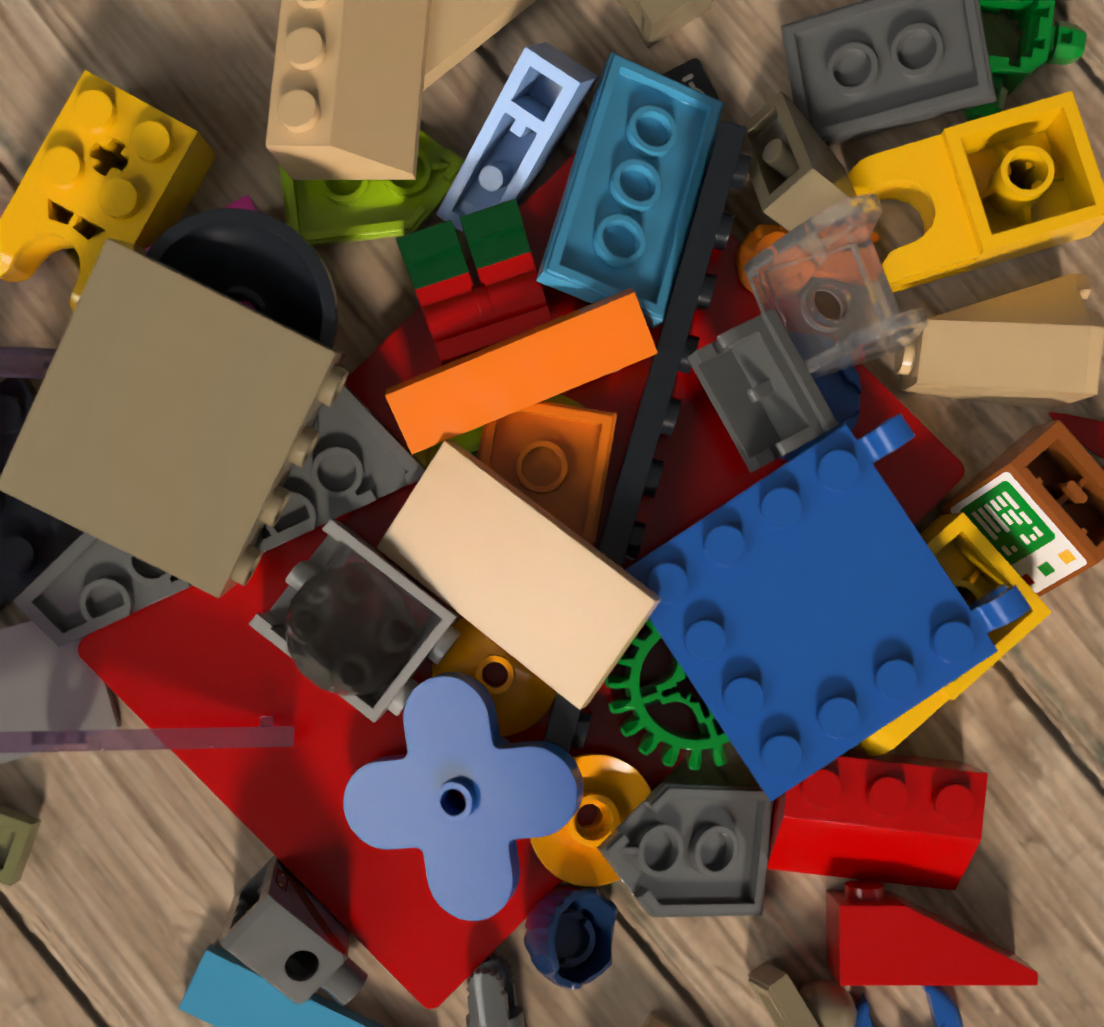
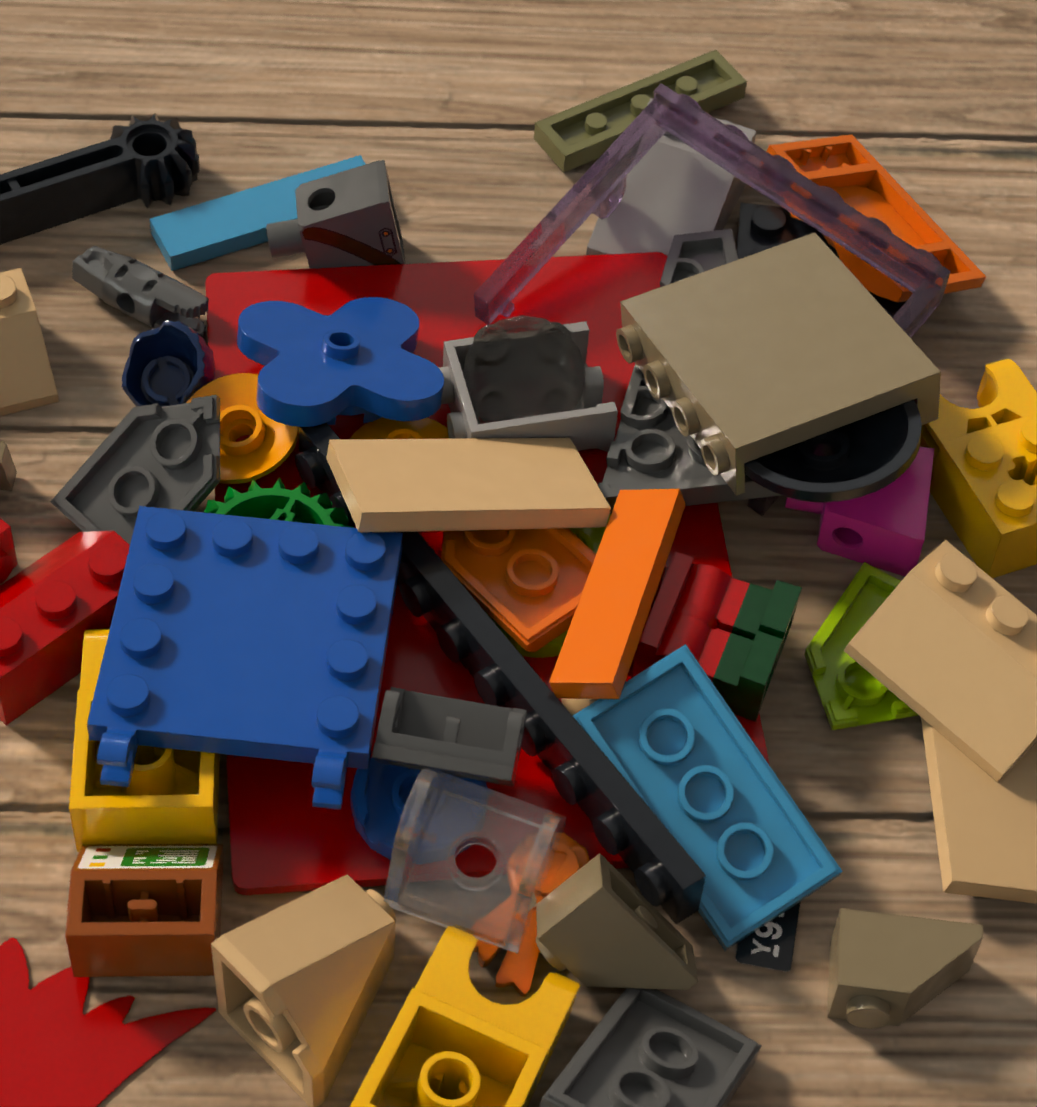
camera: 125 degrees right, 35 degrees down
light blue slope [436,42,599,232] -> none

